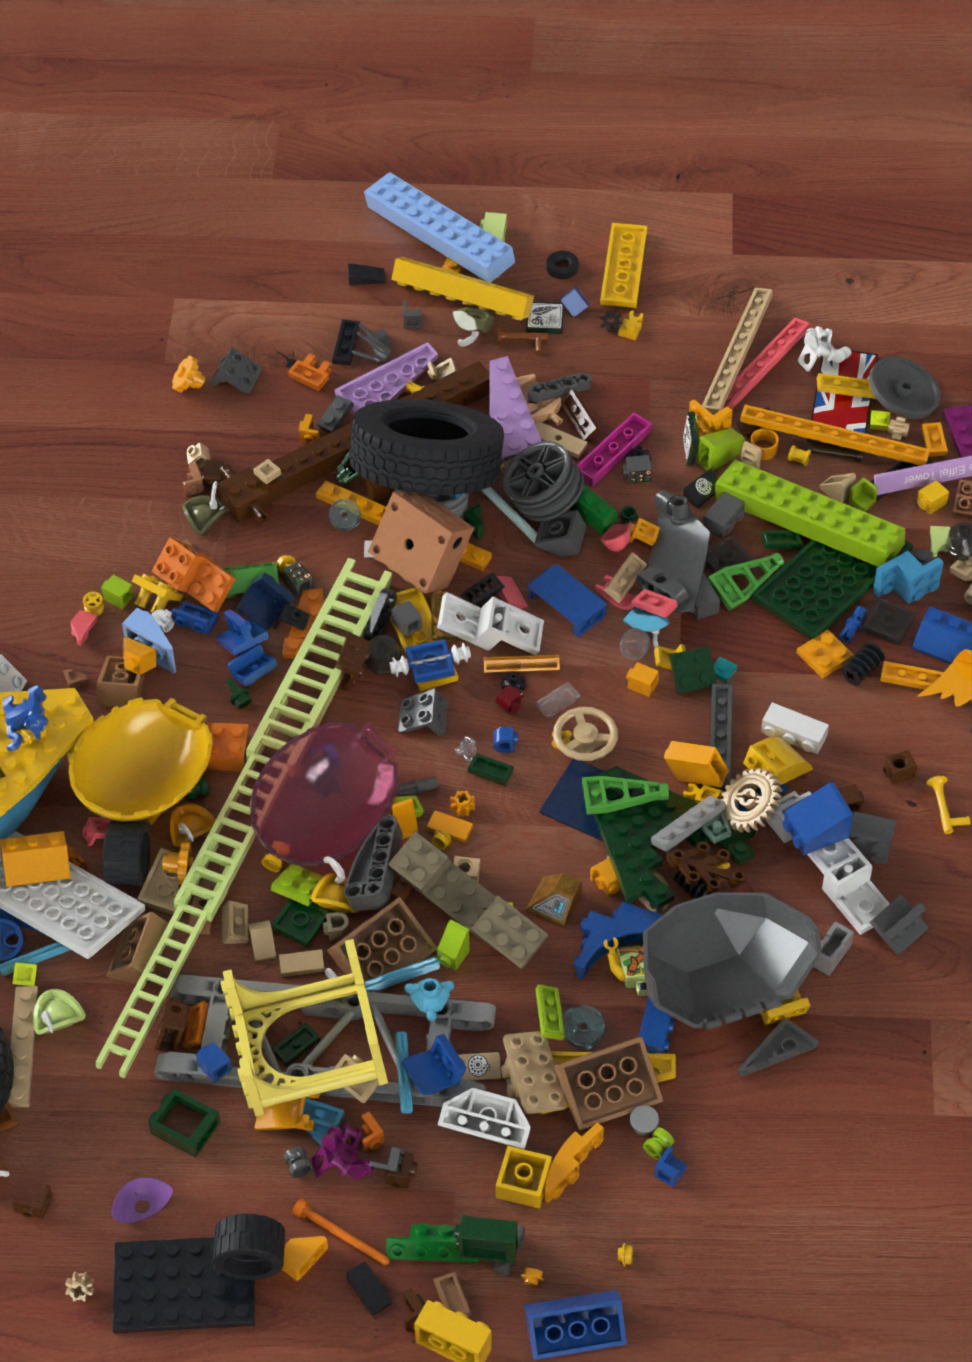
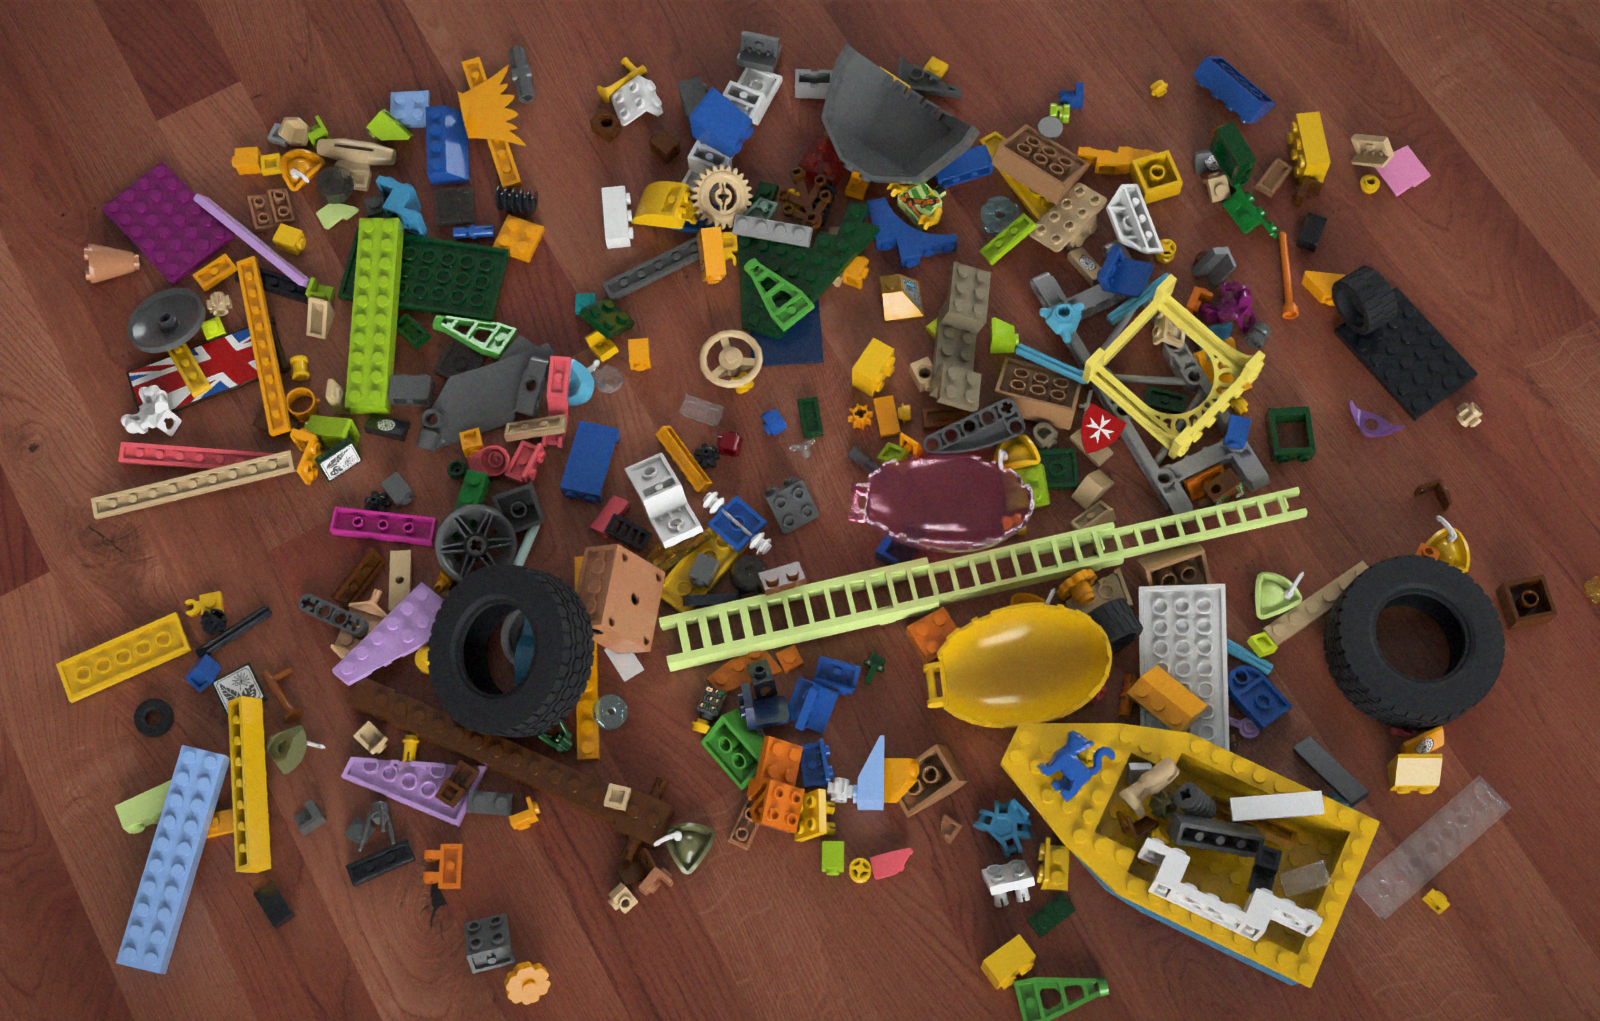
camera: 120 degrees left, 15 degrees up
none -> black axle [195,605,272,658]
none -> reddish brown slope [435,759,480,808]
none -> coral bracket [504,440,546,485]
none -> white bracket [611,75,663,126]
none -> yellow brick [852,337,896,398]
none -> yellow plate [923,56,949,78]
none -> red shield [1081,403,1127,454]
none -> yellow wheel [1154,239,1176,264]
none -> yellow plate [1230,396,1248,415]

